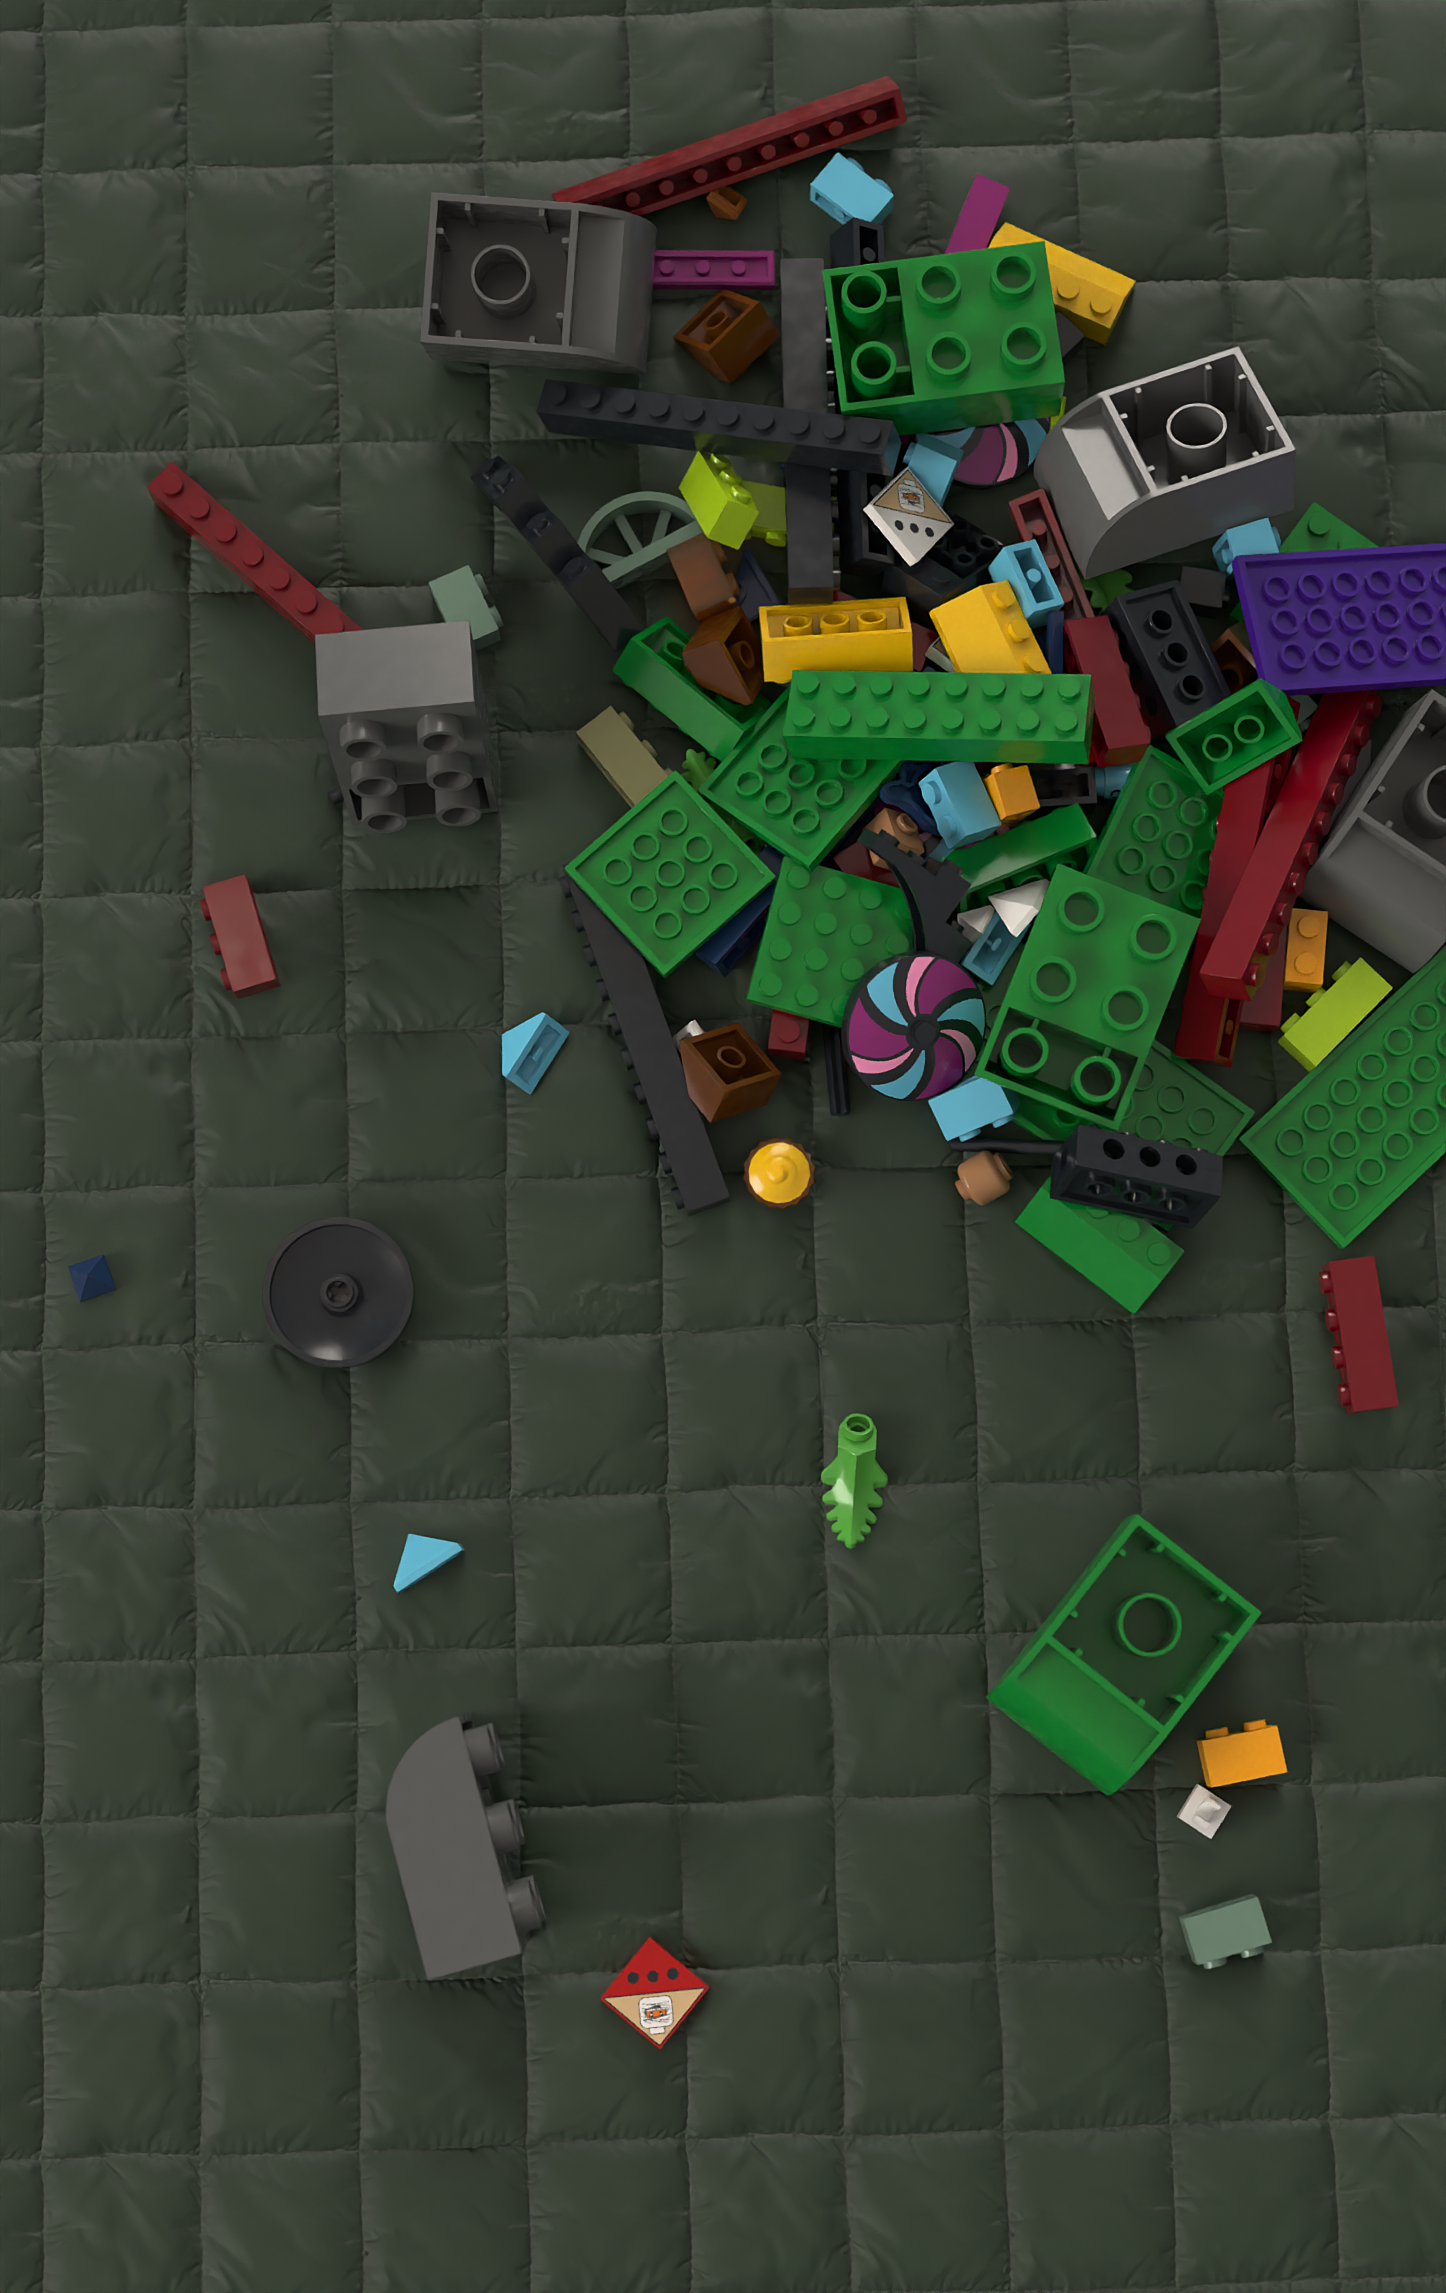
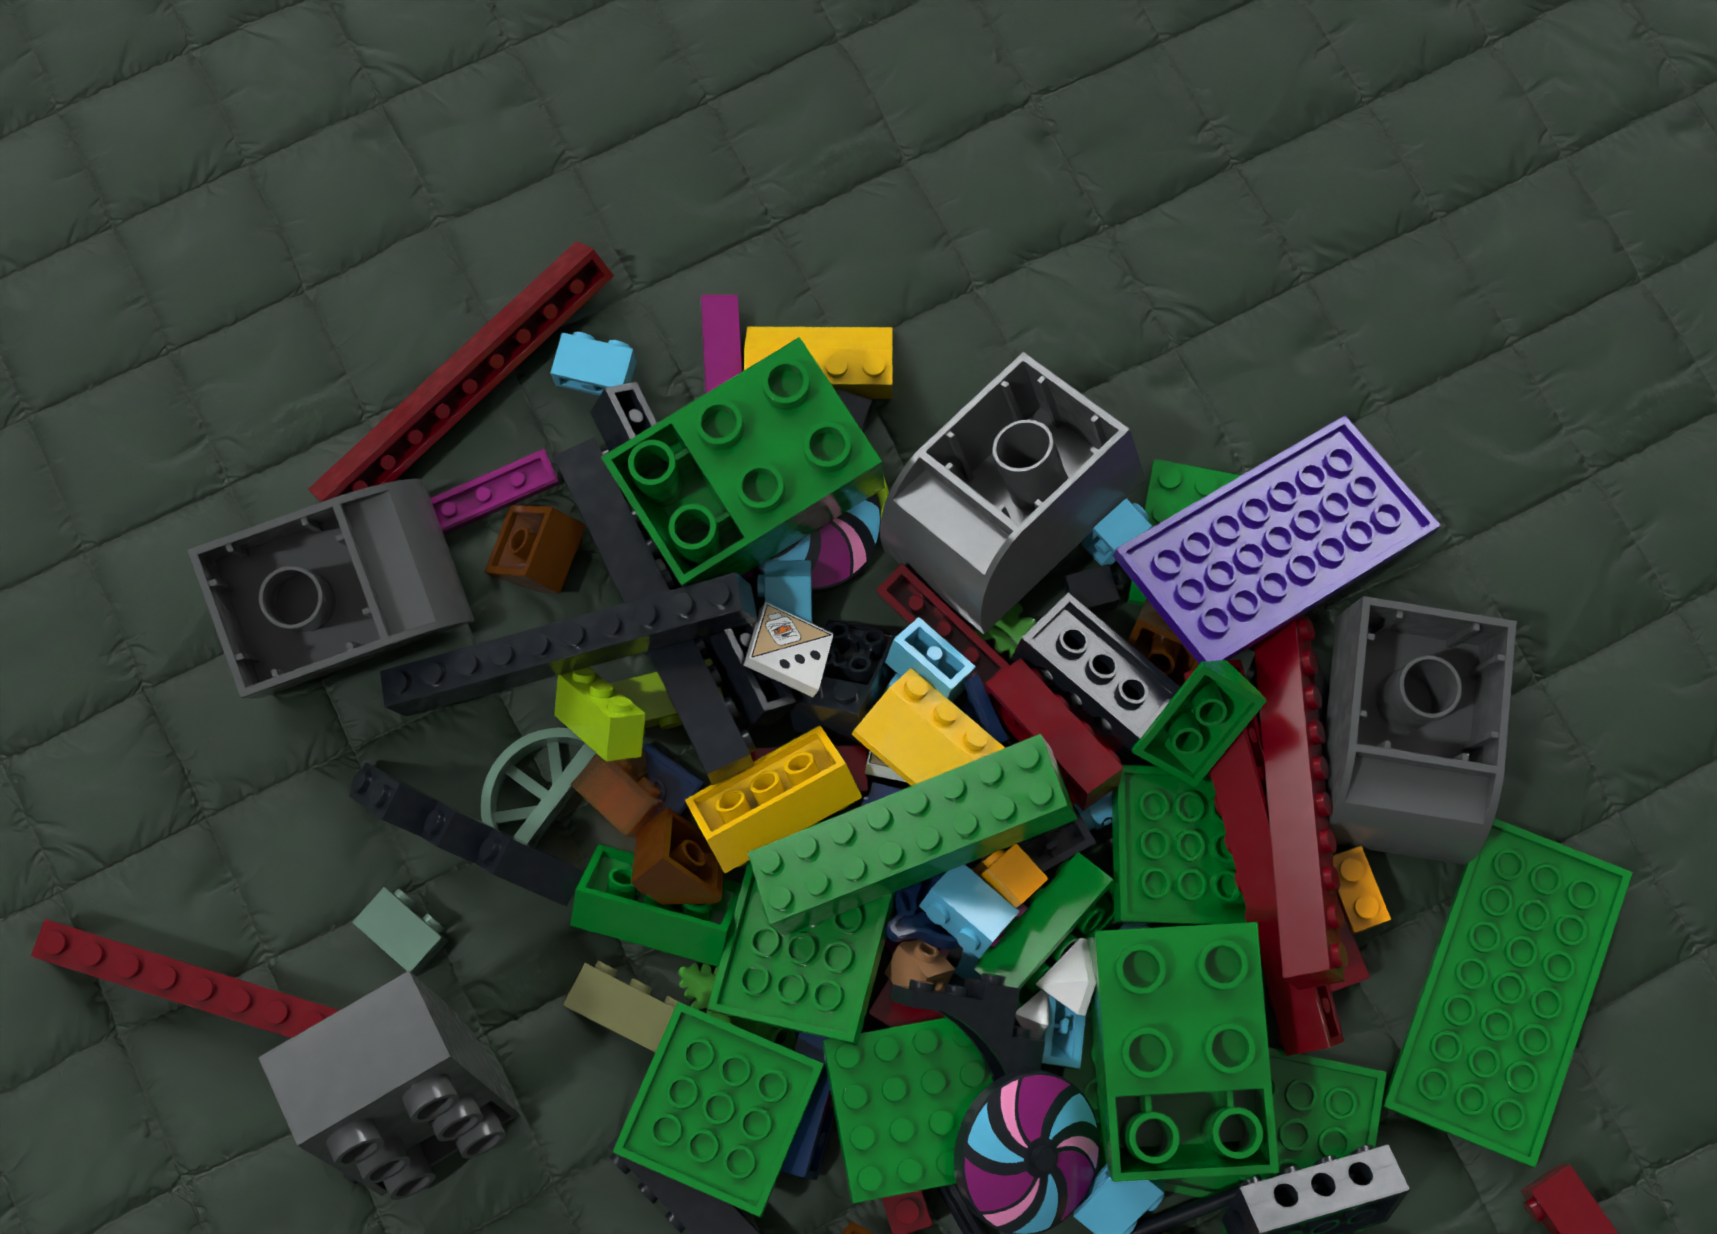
camera: 25 degrees left, 5 degrees down
dark orange slope [706,185,748,220] -> none
lime brick [1278,957,1393,1073] -> none

